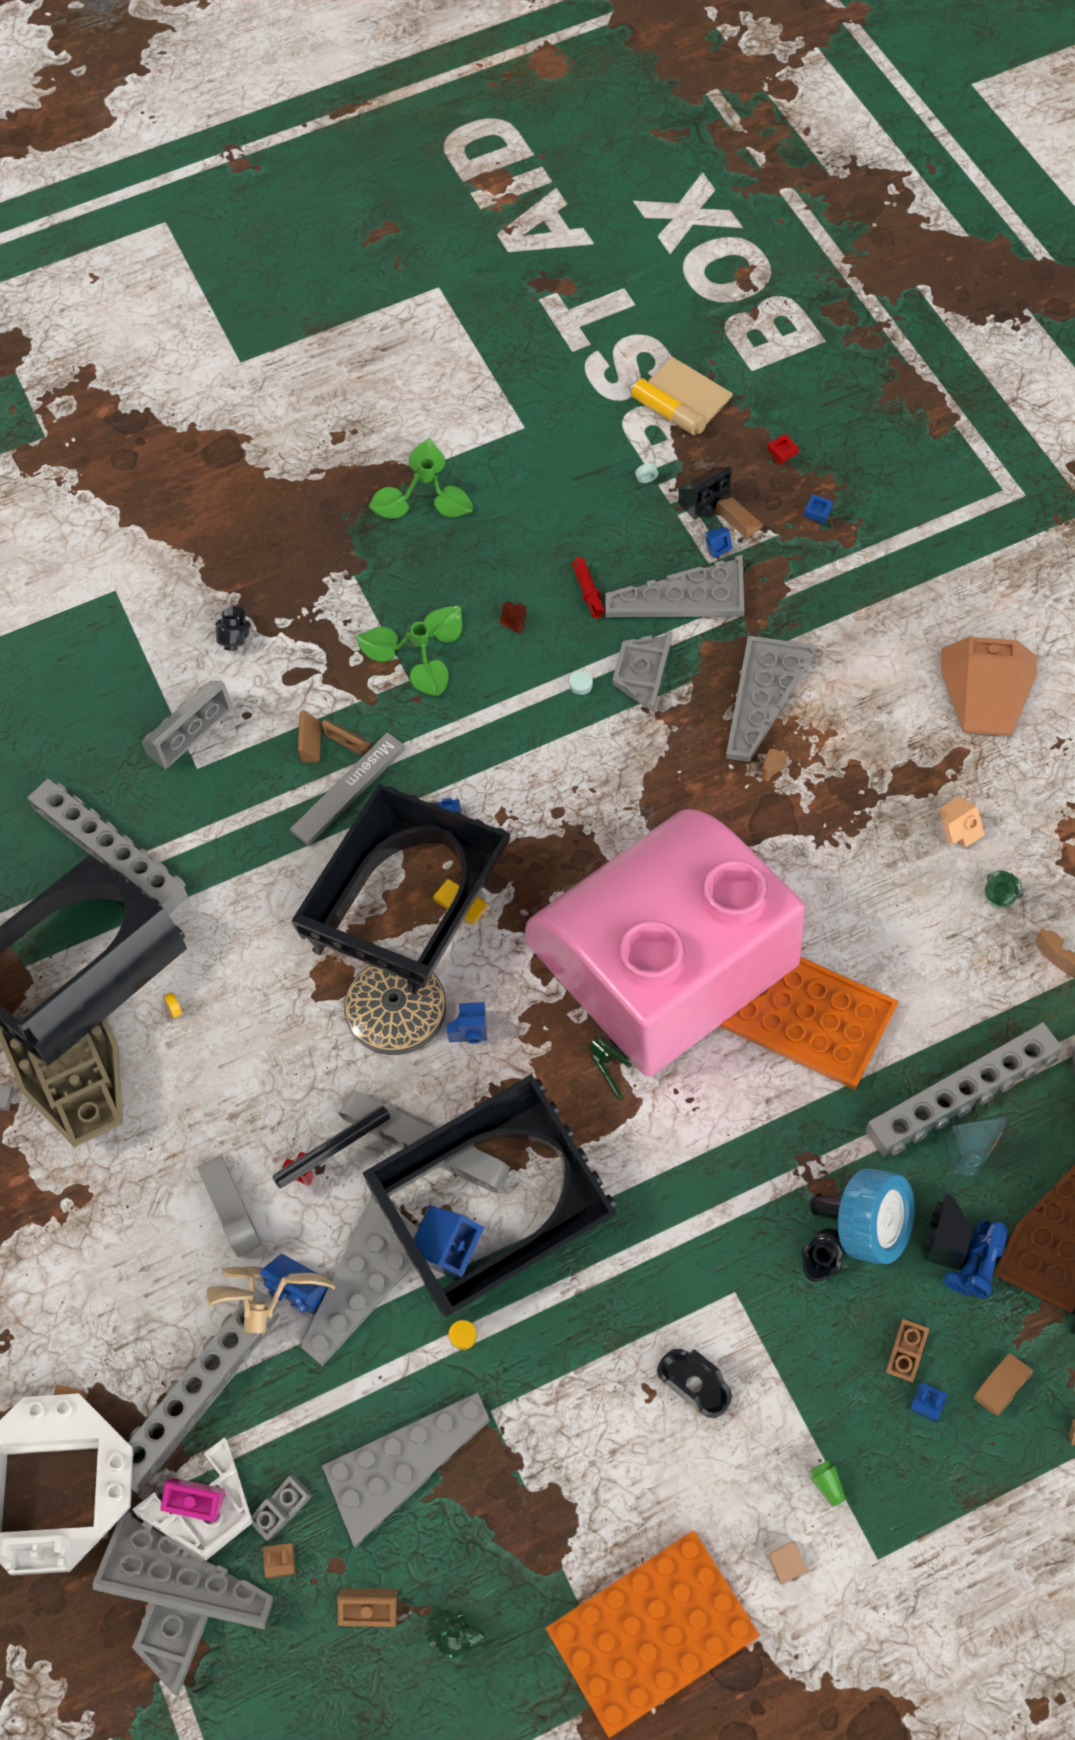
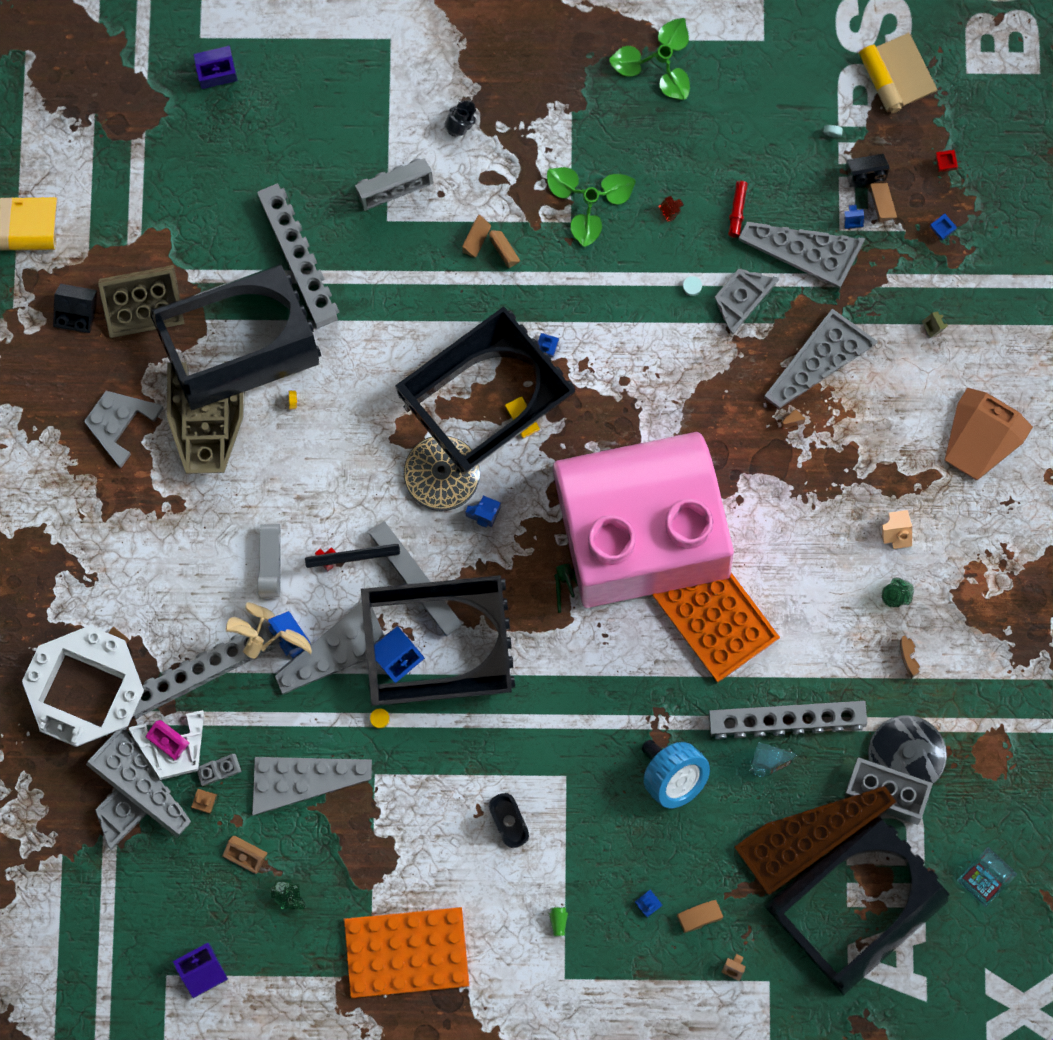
camera: 25 degrees right, 15 degrees up
light grey tile [290,733,405,846] -> none
medium nougat slope [767,1541,807,1585] -> none
black head [801,1228,845,1282] -> none
medium nougat slope [885,1319,929,1383] -> none
black slope [924,1193,973,1271] -> none
blue piece [943,1220,1008,1299] -> none
none -> olive tile [922,311,948,338]

